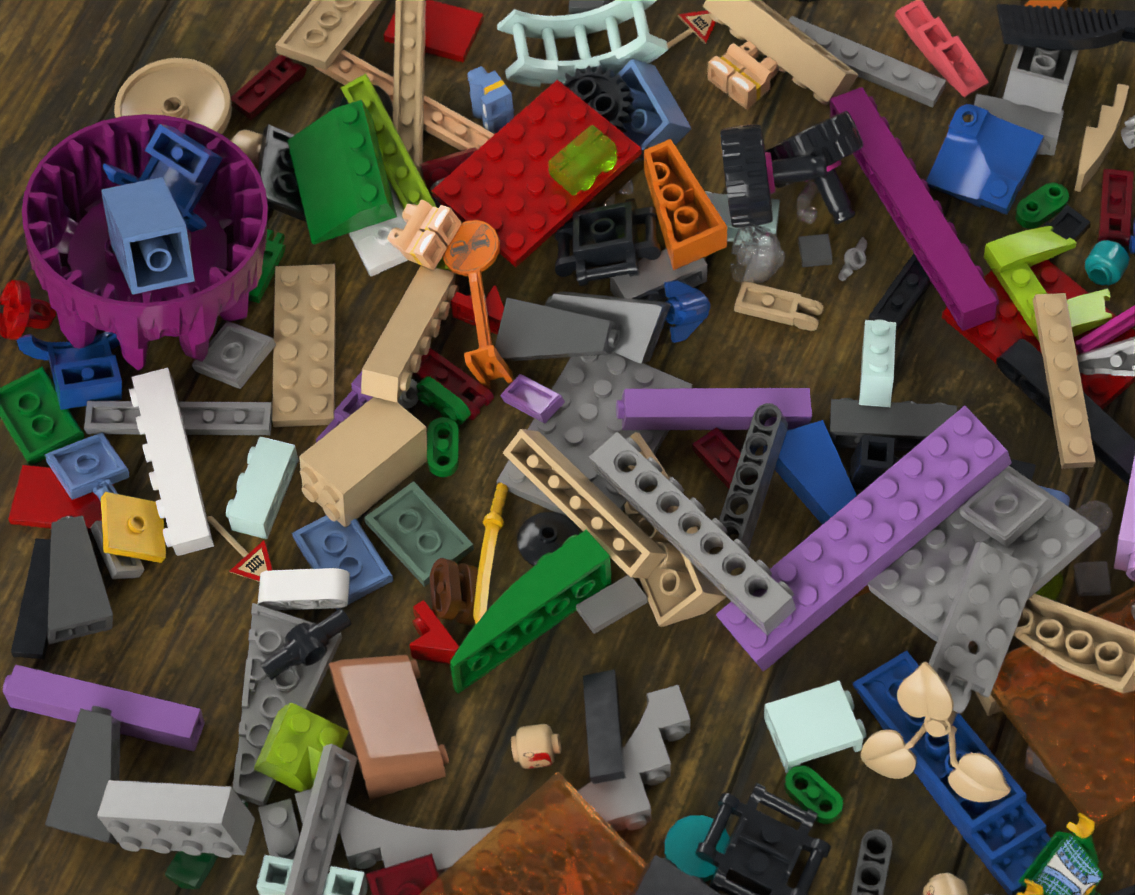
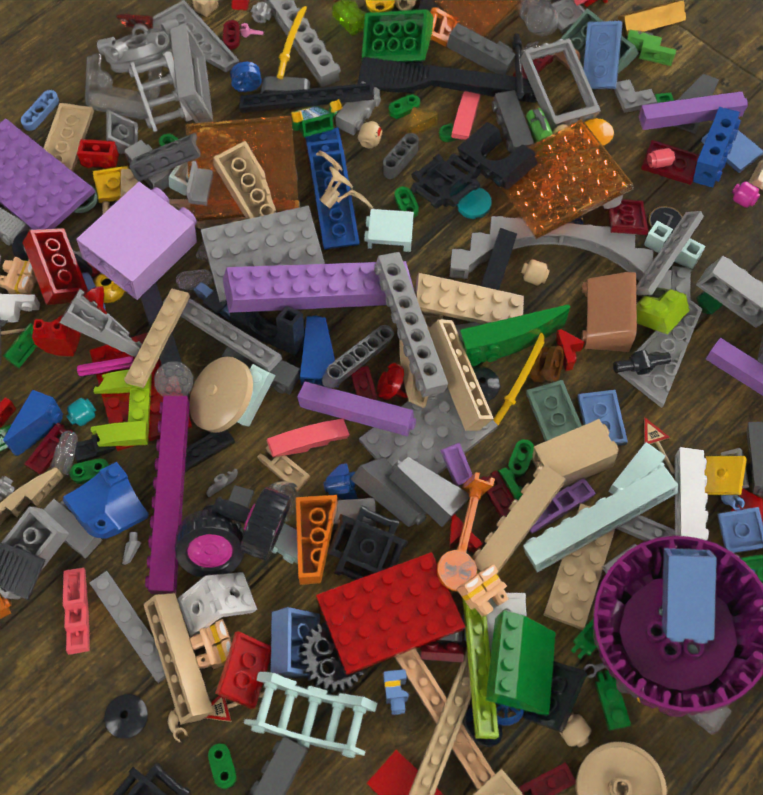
camera: 160 degrees left, 5 degrees up
blue piece [103,124,223,232] -> none
white beam [258,568,350,610] -> none
clear neon green brick [548,125,617,196] -> none
light grey hinge [929,542,1039,713] -> none
light grey plate [959,469,1053,547] -> none
none -> clear arm [50,431,78,475]
none -> light grey bar [122,532,141,565]
none -> clear tile [154,361,193,397]
none -> light grey plate [163,298,282,372]
none -> white bracket [177,572,257,637]
none -> tan dish [189,357,253,432]
none -> red tile [215,631,271,709]
none -> coral slope [266,419,350,457]
none -> red tile [377,363,408,400]
none -> tan plate [415,273,524,324]
none -> light aqua brick [523,466,678,572]

